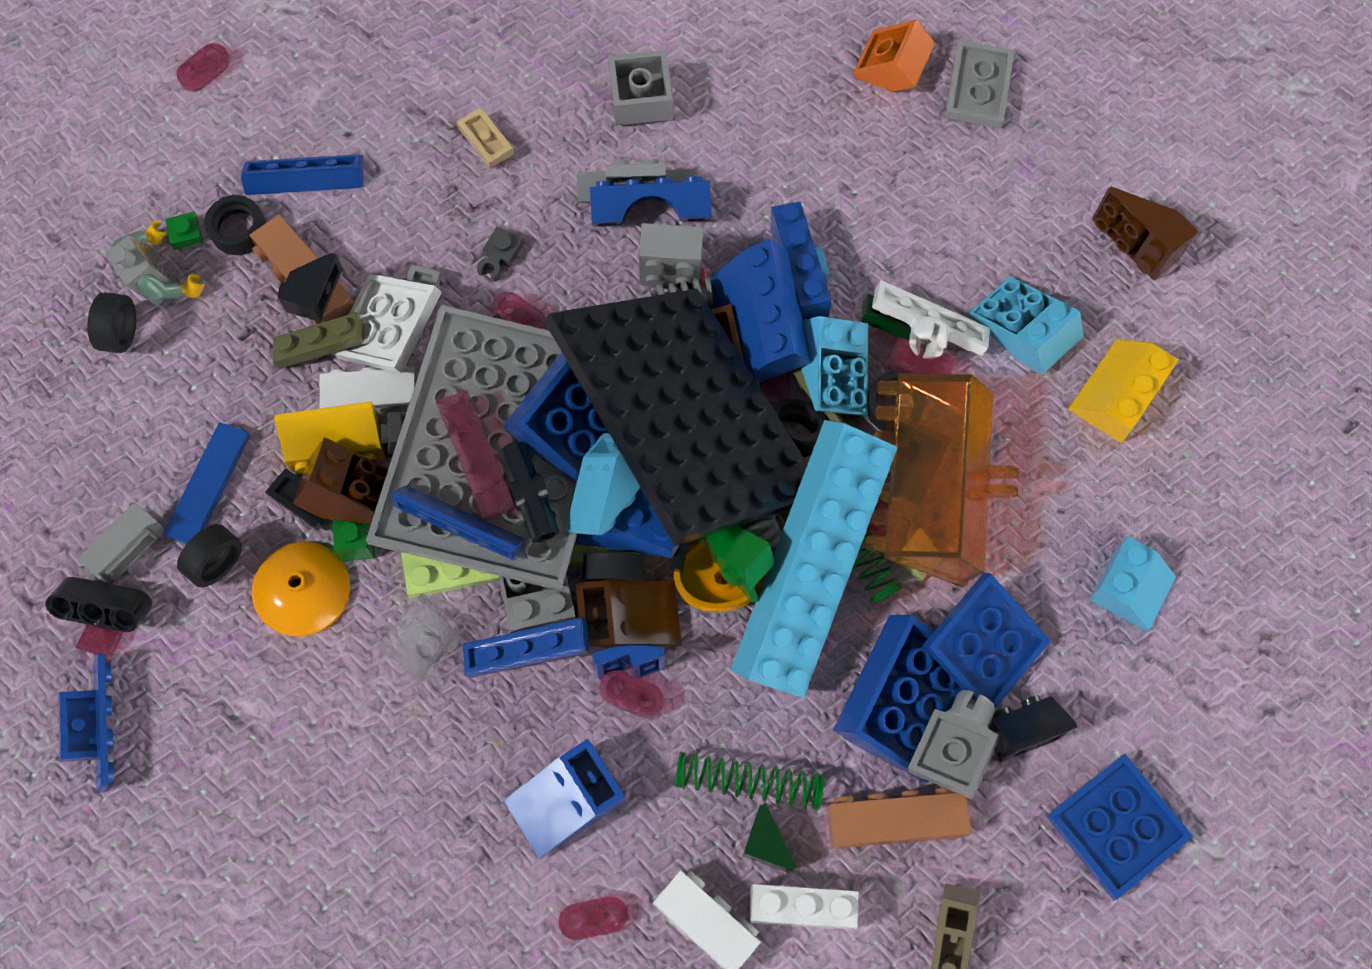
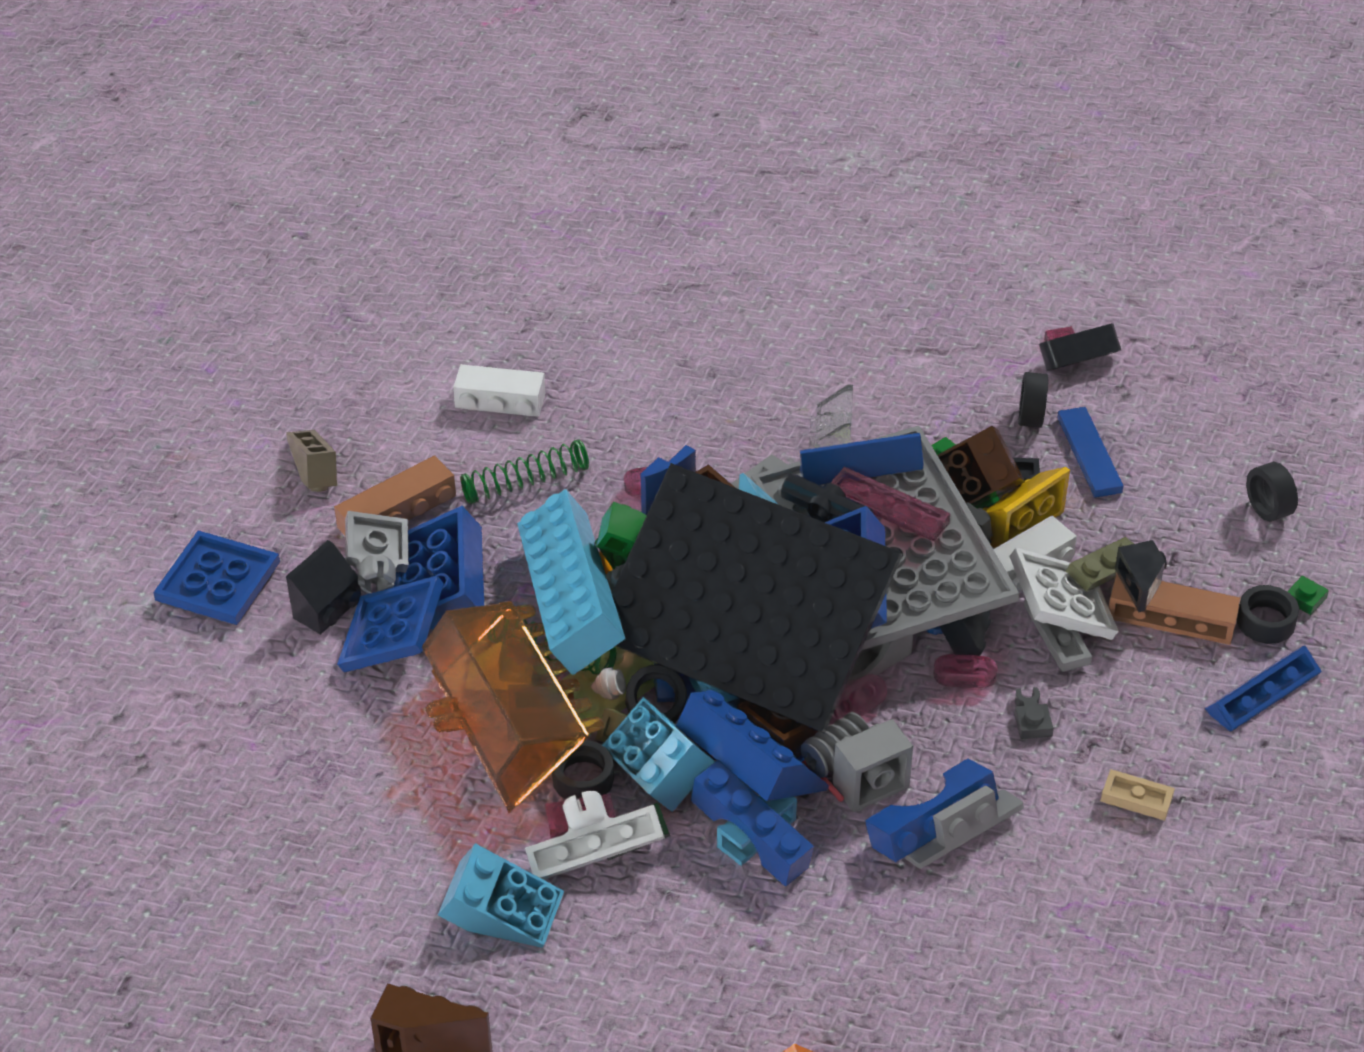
camera: 150 degrees right, 25 degrees down
blue bracket [58,653,114,793] -> none
light grey window [77,502,165,584] -> none
torso [106,221,205,306] -> none
light orange dish [252,541,351,637] -> none
blue tile [463,617,590,678] -> none
slope [504,739,626,859] -> none
clear pink plate [558,897,628,940] -> none
light grey brick [608,50,673,126] -> none
dark green slope [742,803,796,873] -> none
white brick [749,884,859,930] -> none
yellow slope [1068,339,1179,443] -> none
medium azure slope [1089,536,1176,632] -> none

